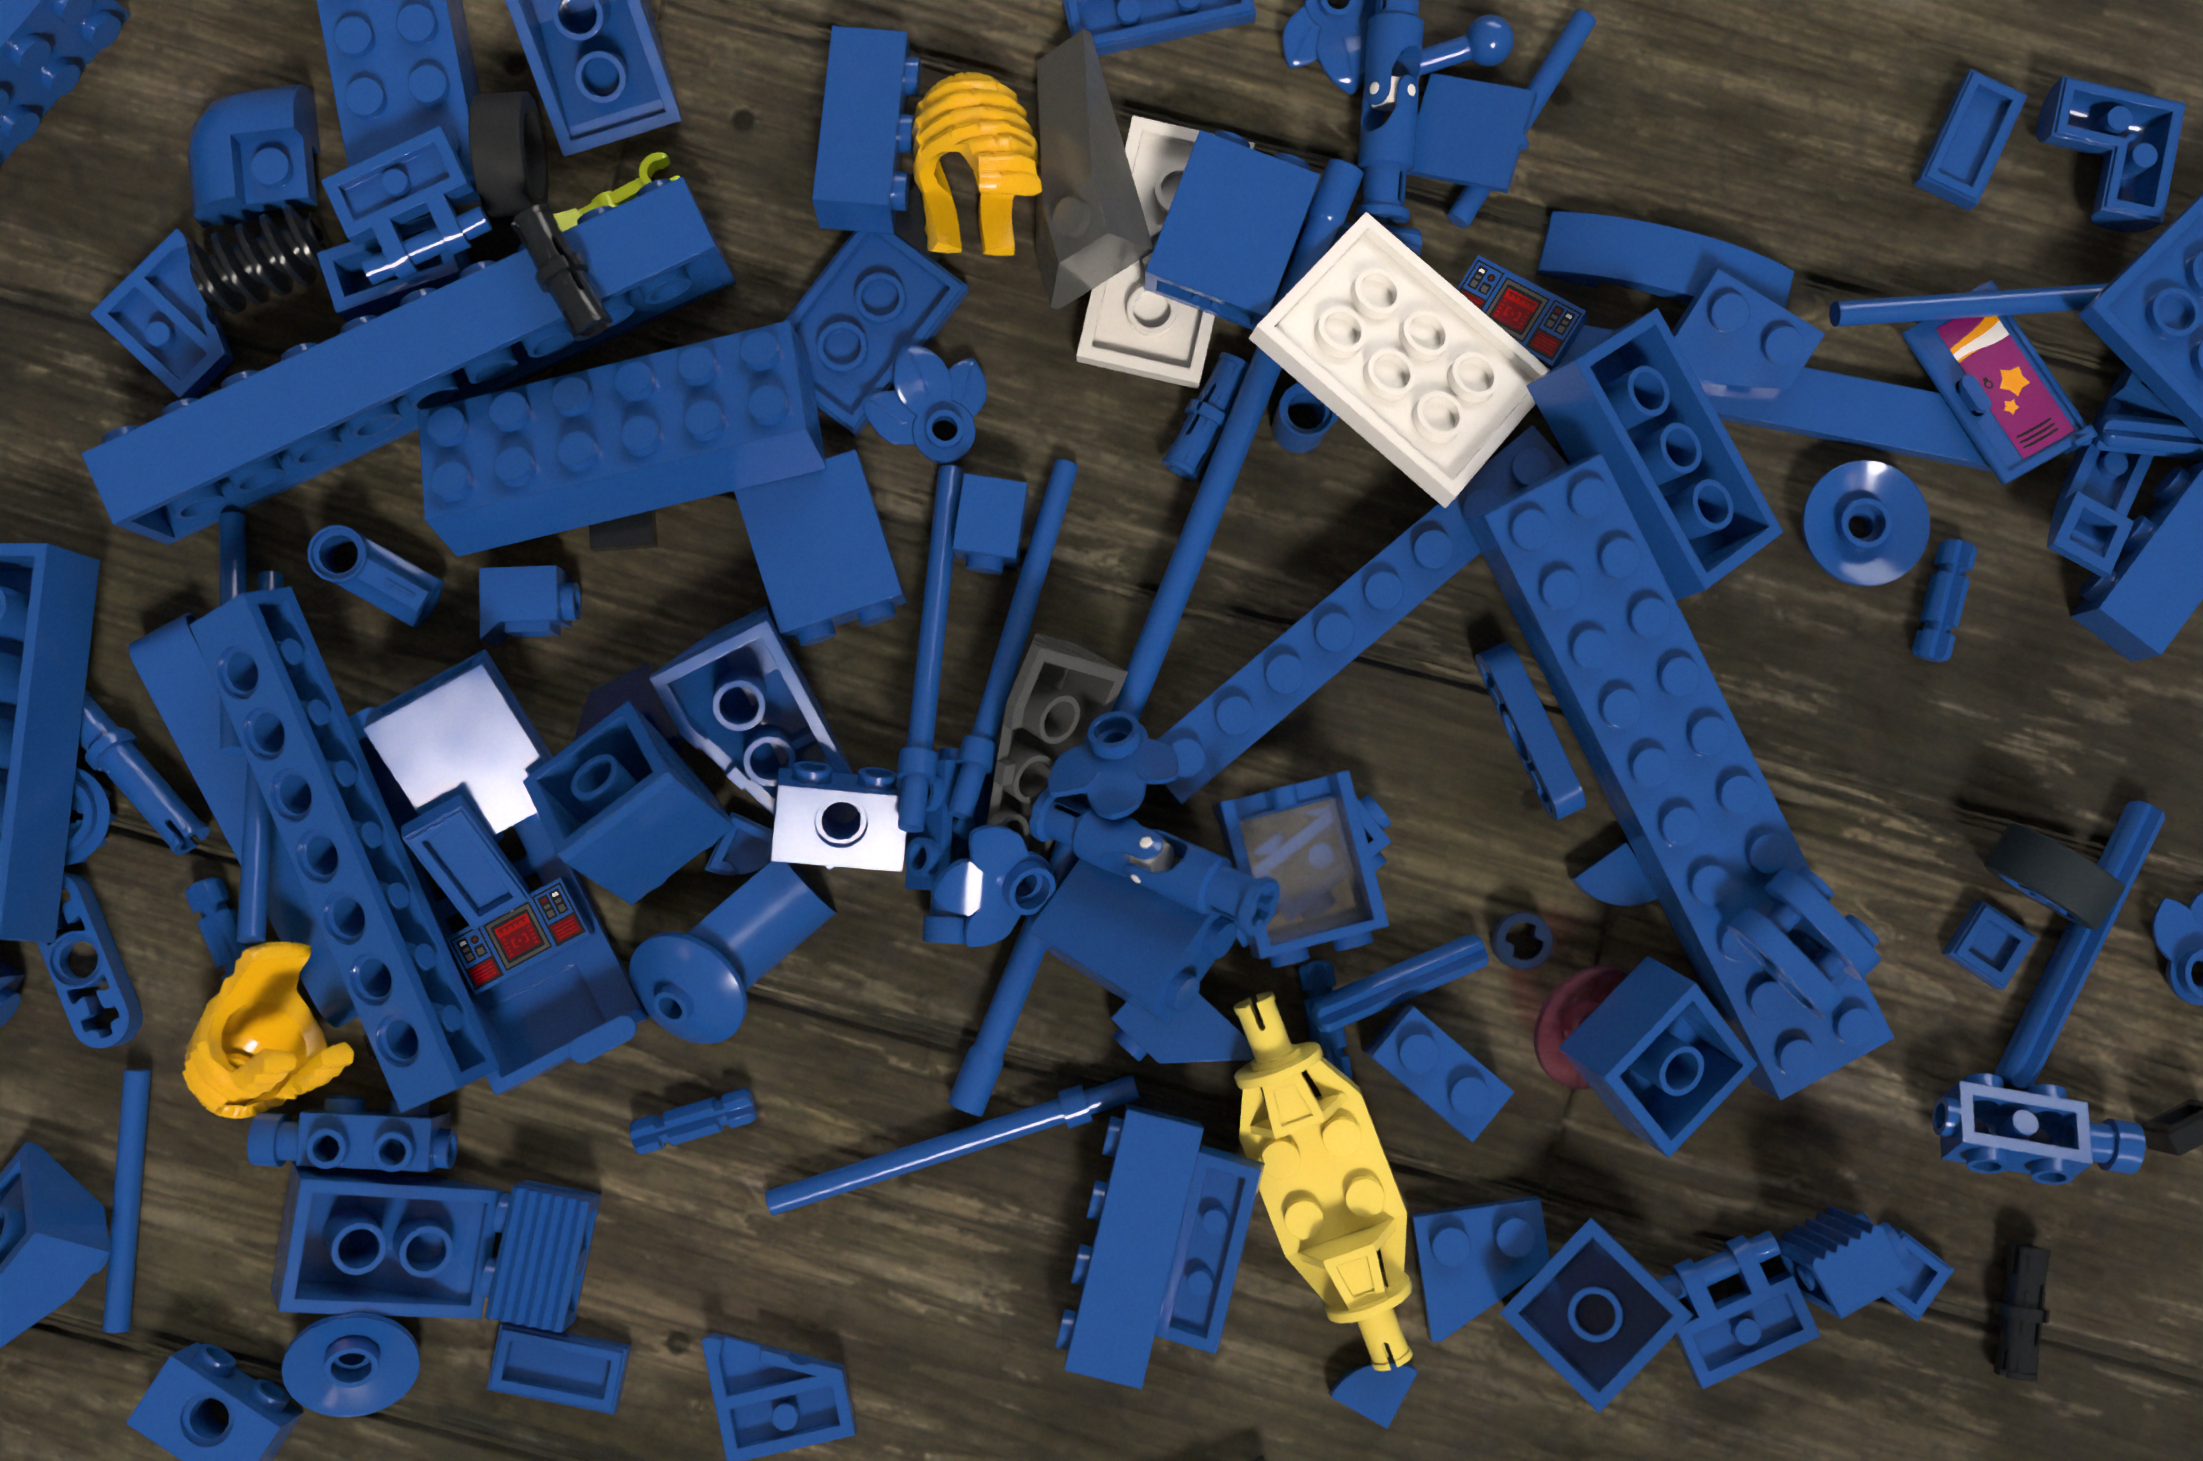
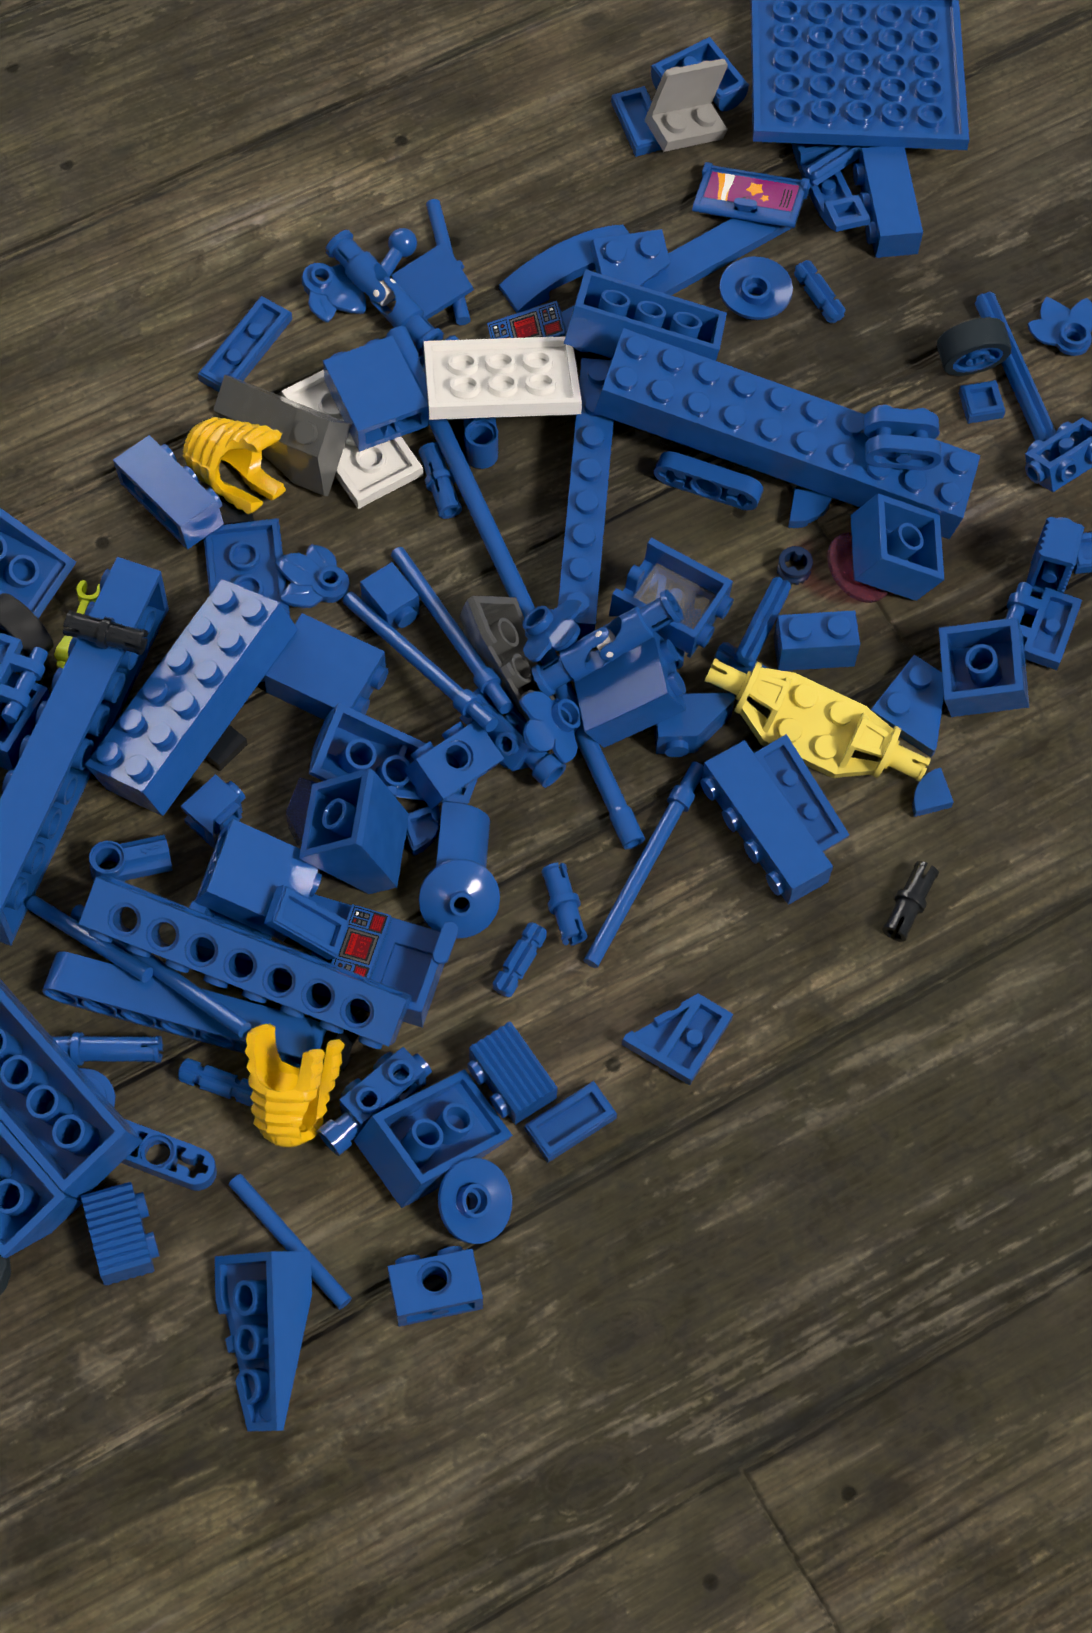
camera: 45 degrees left, 20 degrees down
blue bar [1829,283,2109,327] -> none
none -> blue pin [541,862,587,946]
none -> light grey bracket [645,59,728,152]

